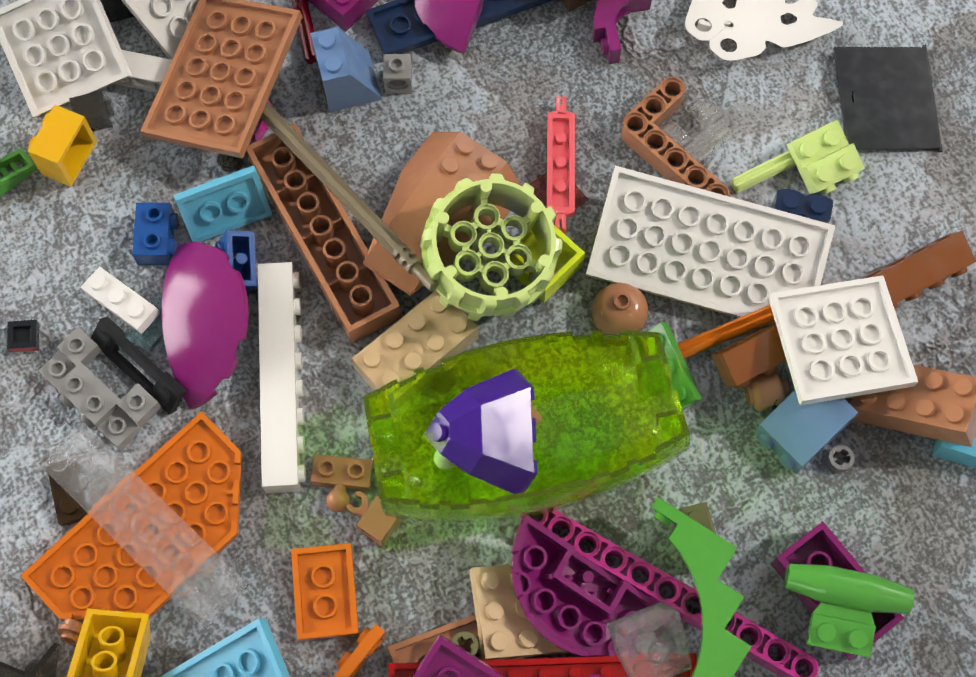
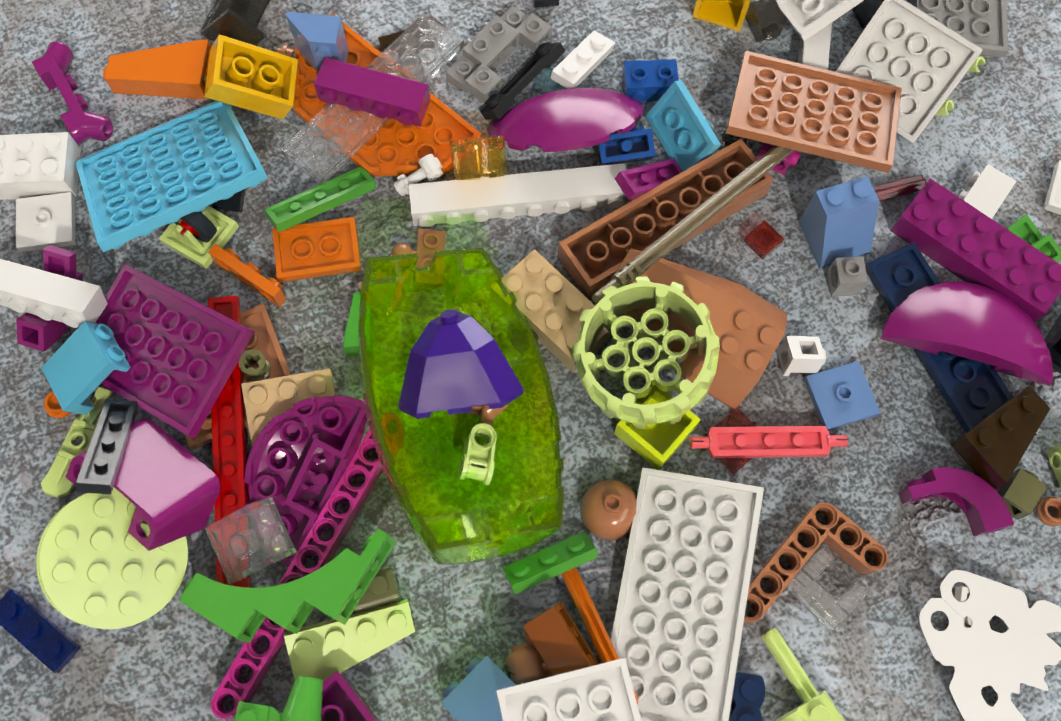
camera: 85 degrees right, 0 degrees up
none -> bright green plate [264,166,376,233]
none -> yellowish green wing [284,599,415,682]
none -> medium blue slope [286,12,349,73]
none -> magenta brick [314,57,431,127]
none -> bright green slope [342,292,369,357]
none -> white bar [394,154,443,196]
none -> clear yellow brick [450,135,507,180]
none -> yellowish green piece [458,423,497,485]
none -> magenta plate [614,159,683,200]
none -> clear red plate [744,220,784,260]
none -> white brick [777,336,826,376]
none -> medium blue plate [804,361,881,431]

